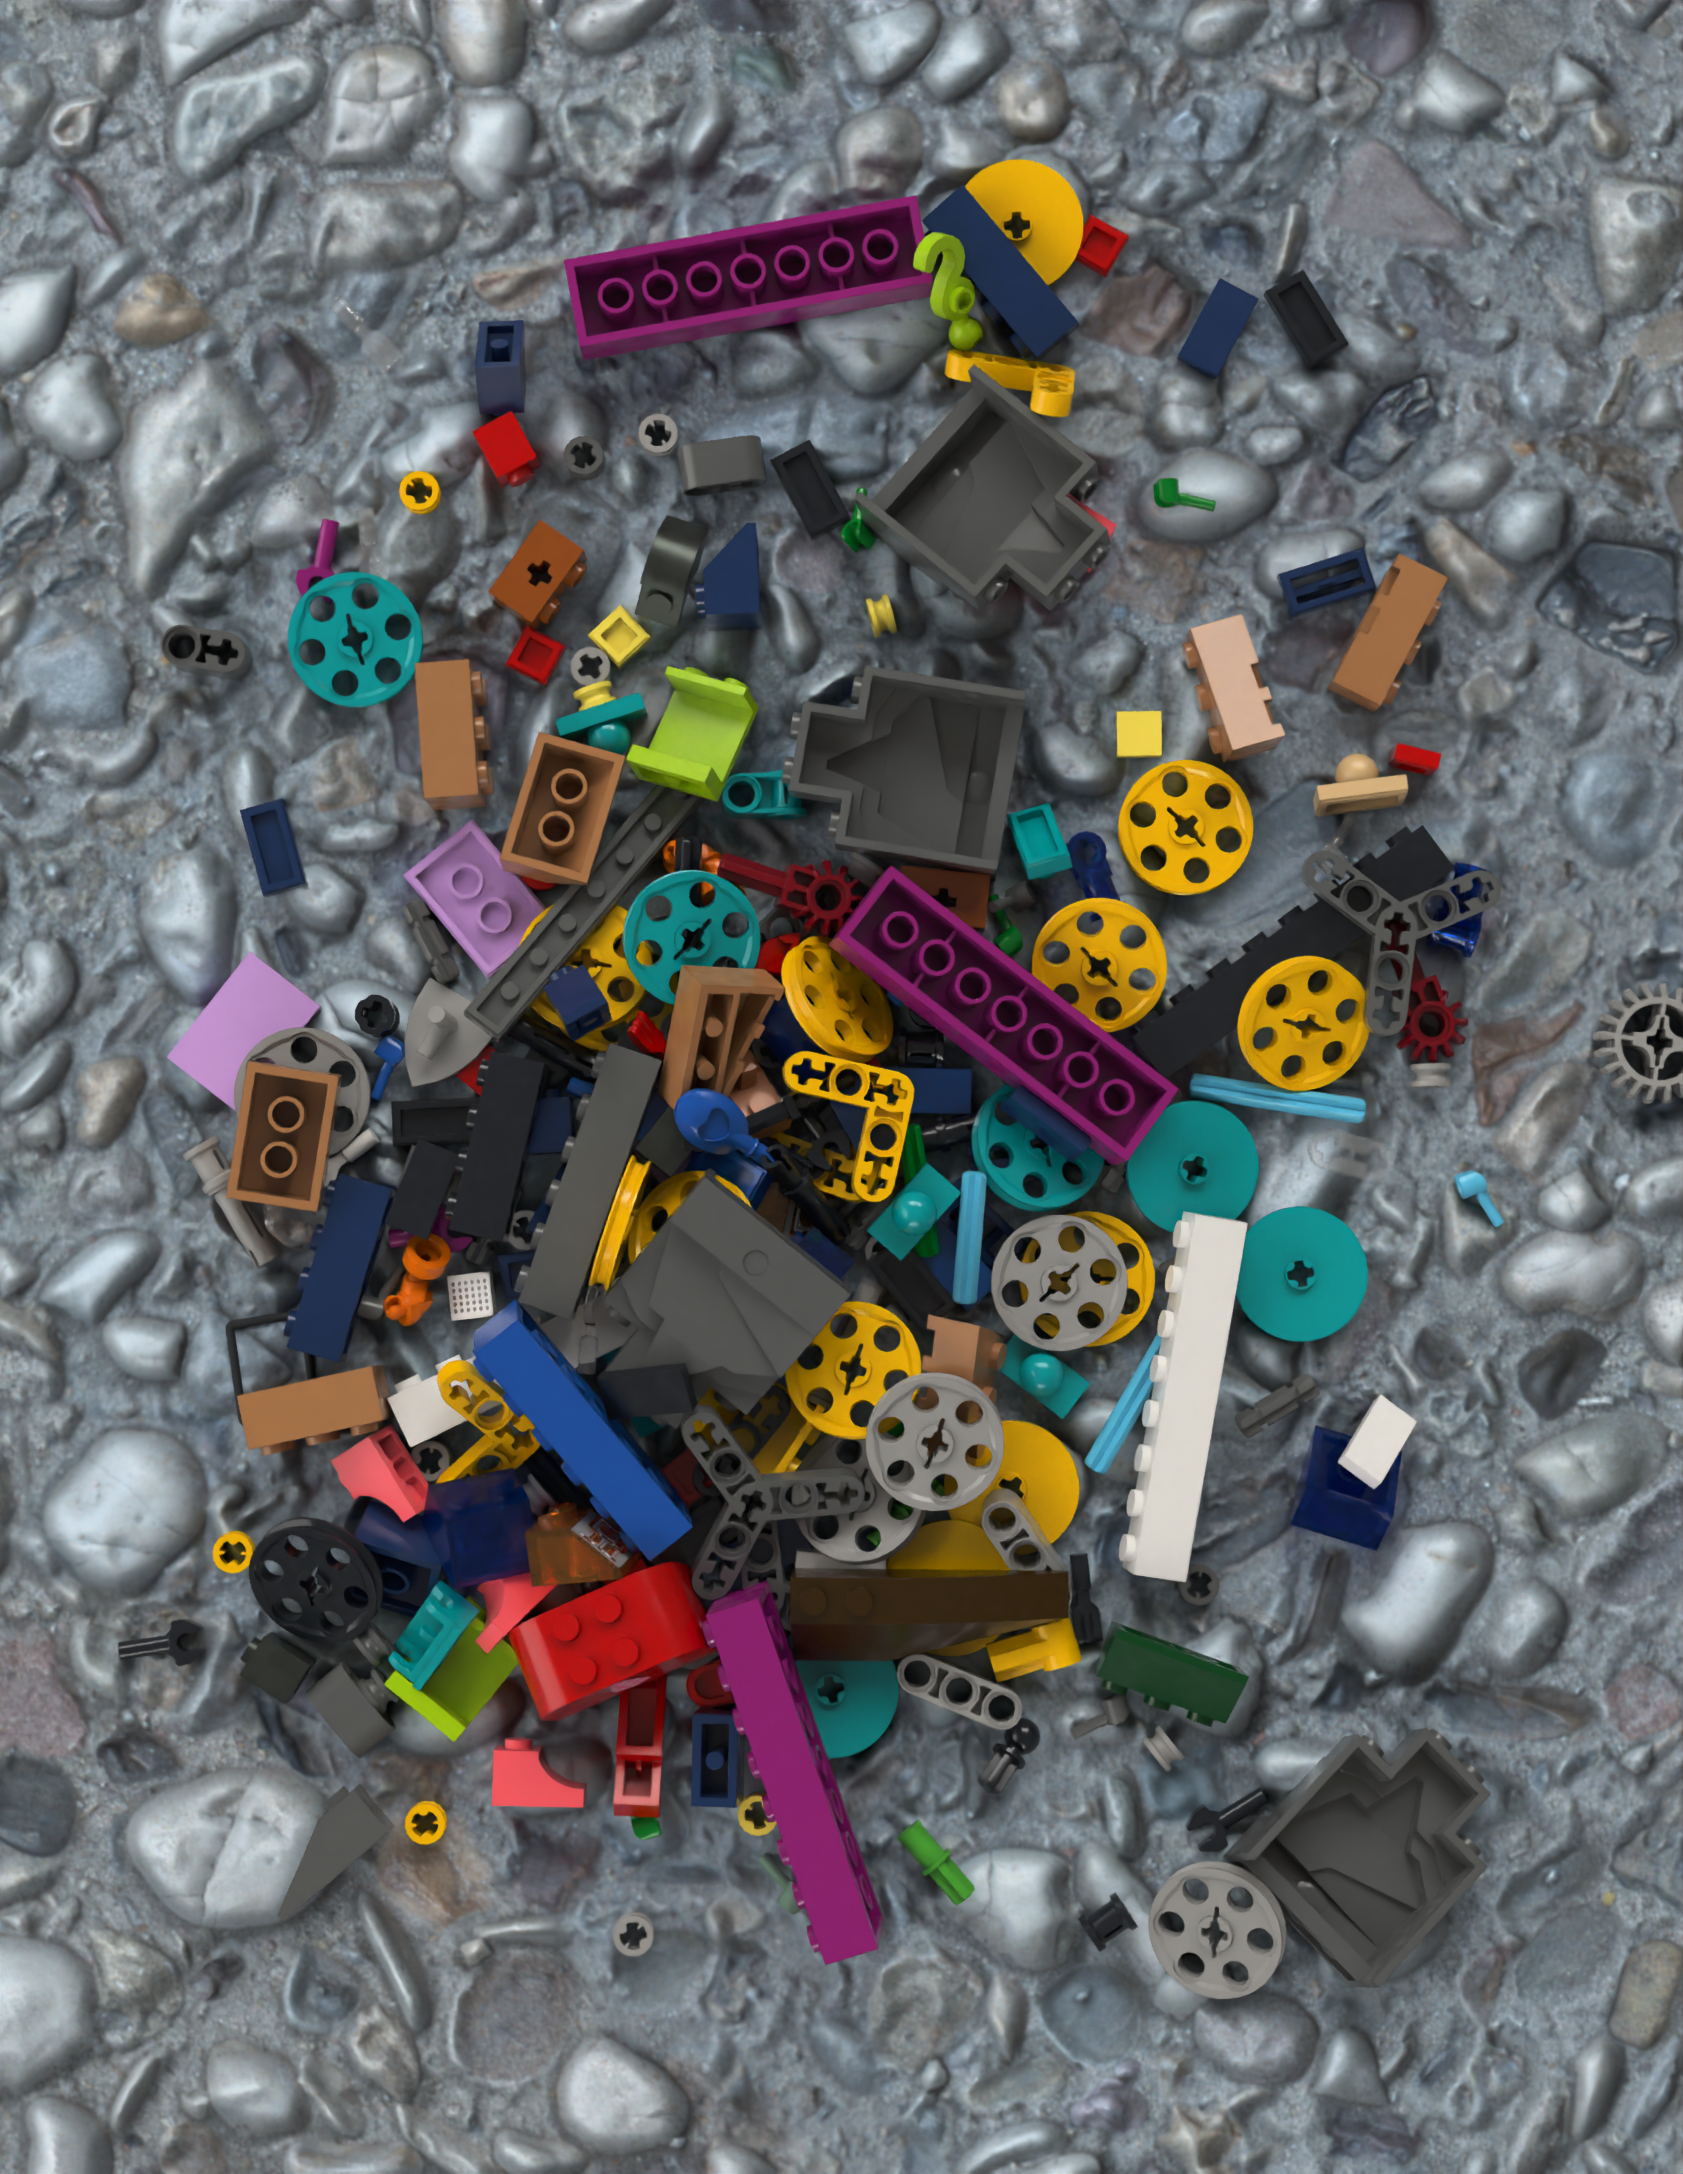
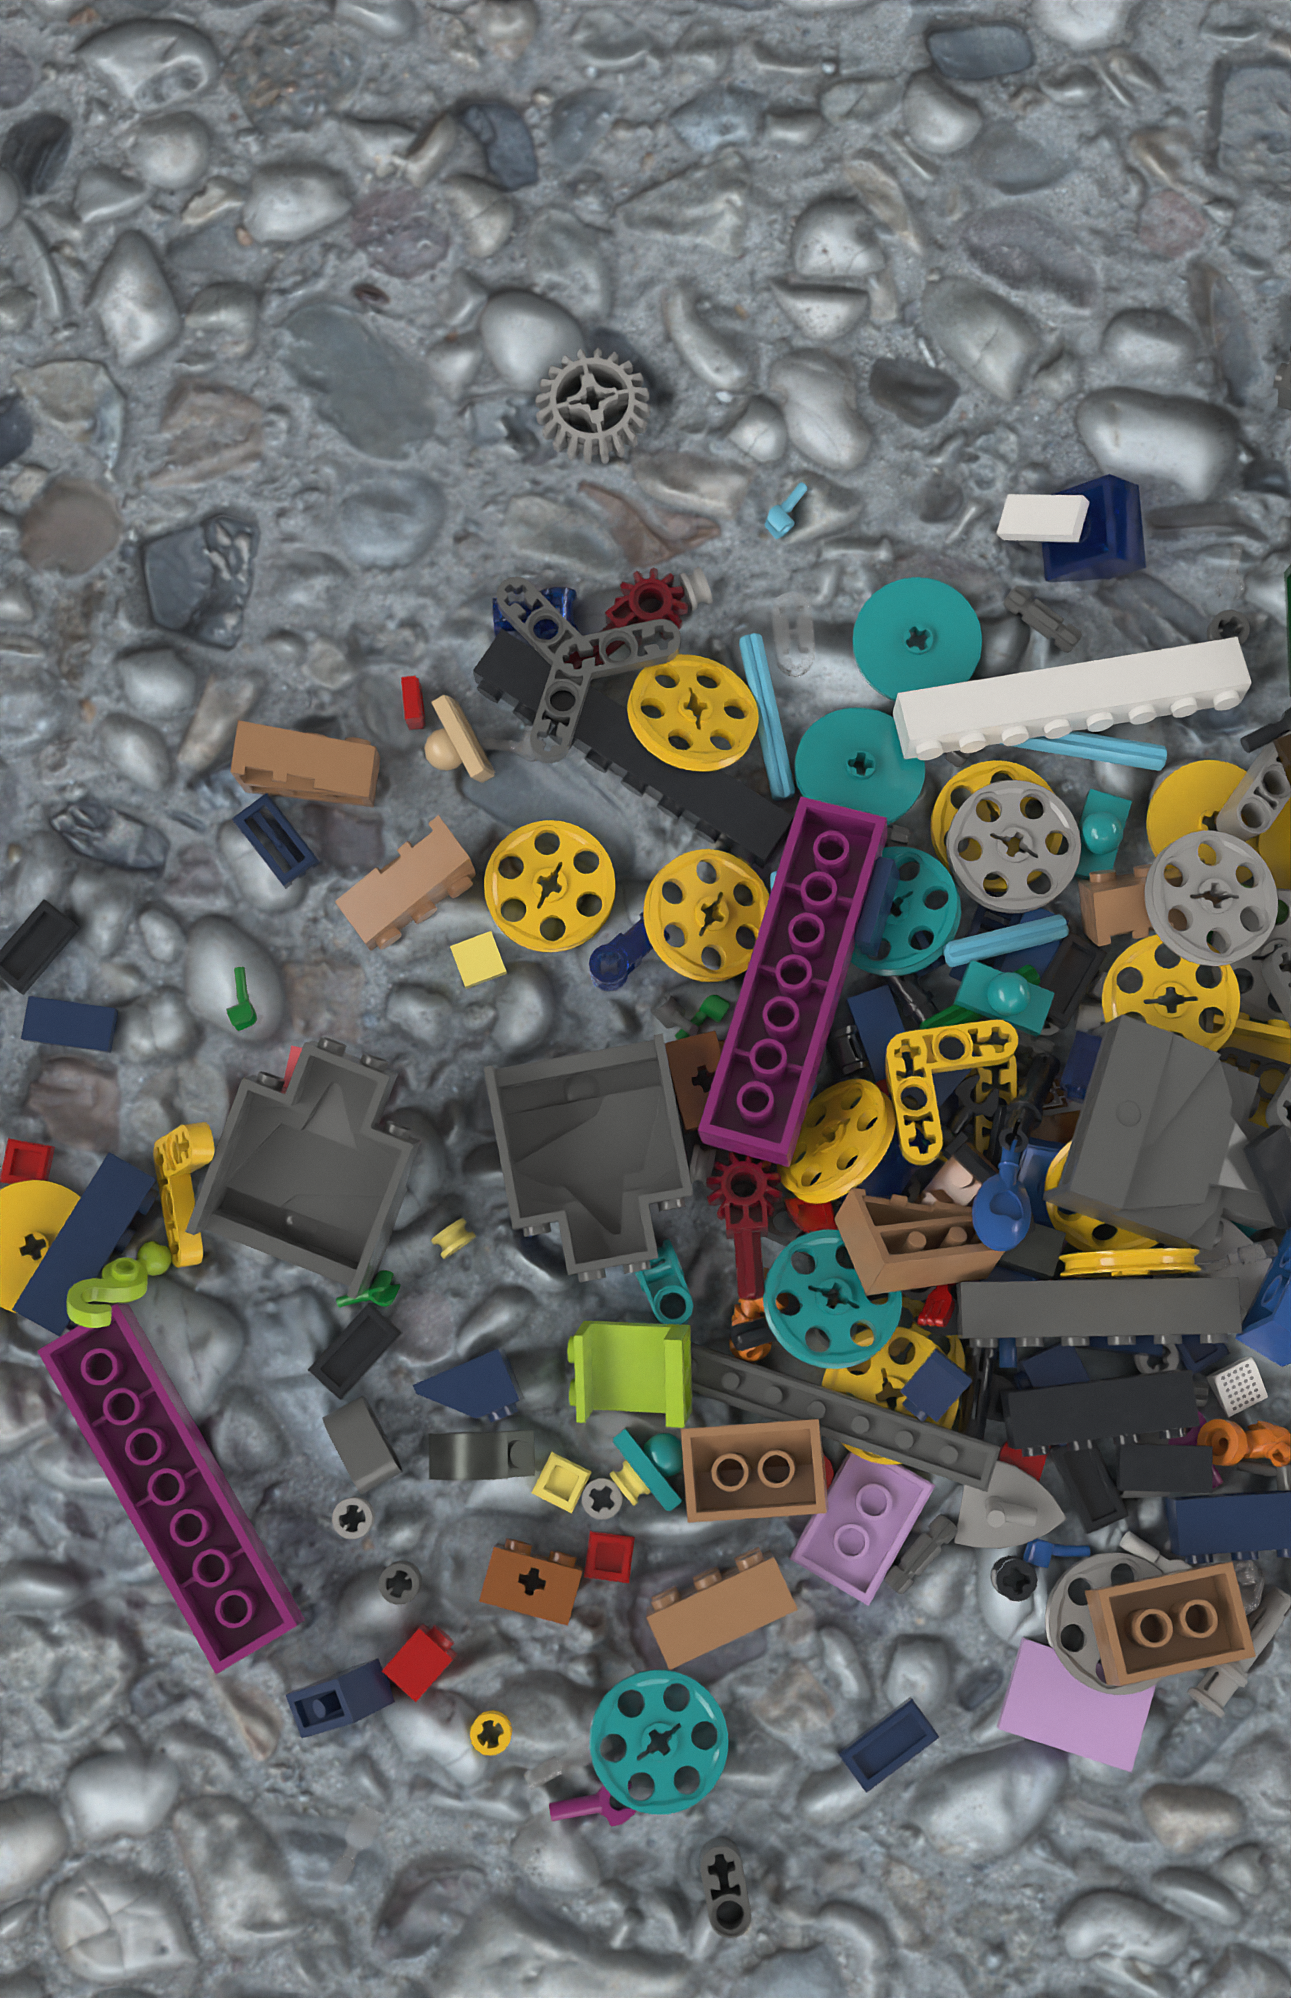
camera: 110 degrees left, 5 degrees down
teal tile [1006,803,1072,880] -> none

